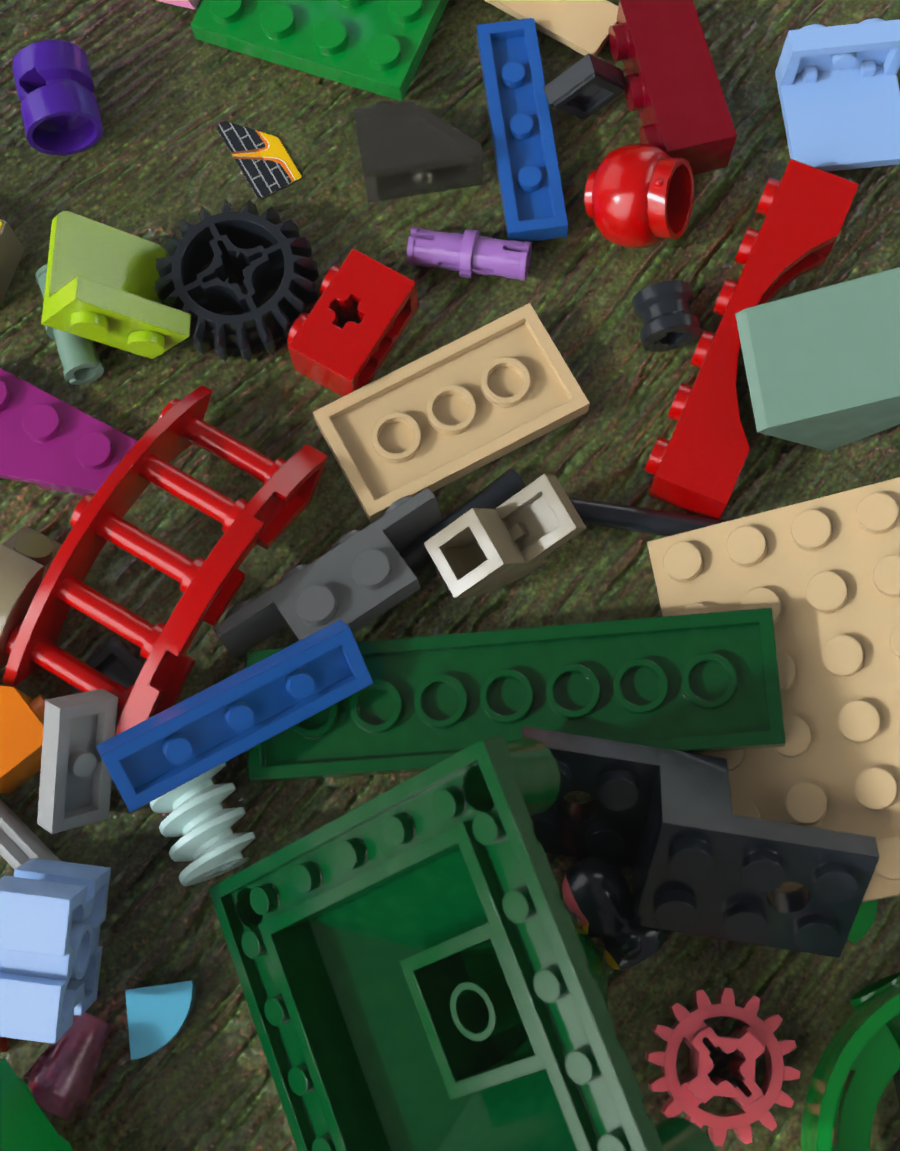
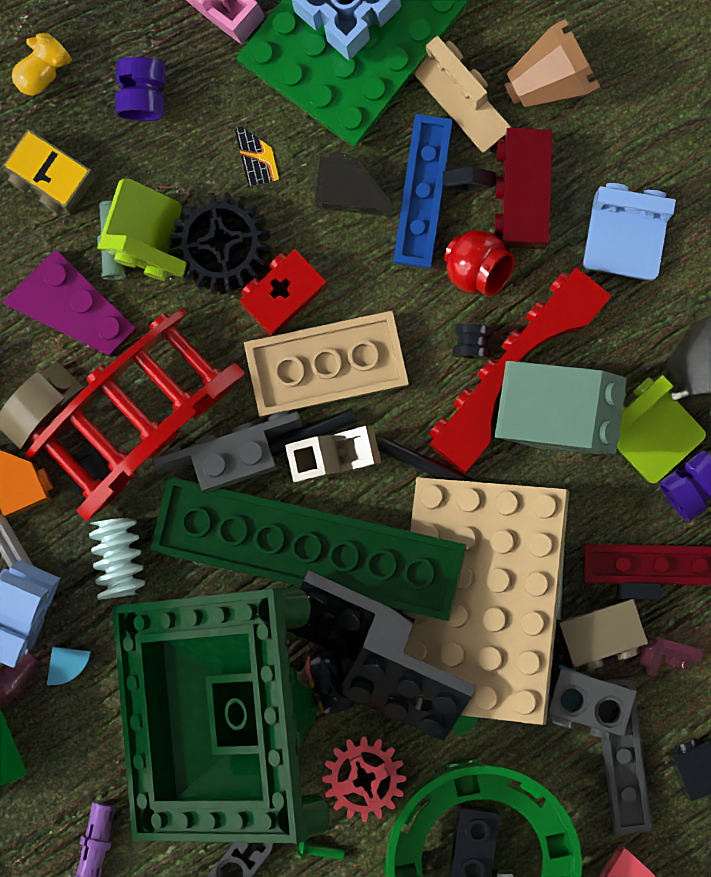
camera: 10 degrees right, 10 degrees up
light grey plate [37,689,118,834] -> none
blue plate [96,620,373,812] -> none
medium lavender pin [407,226,532,281] -> none

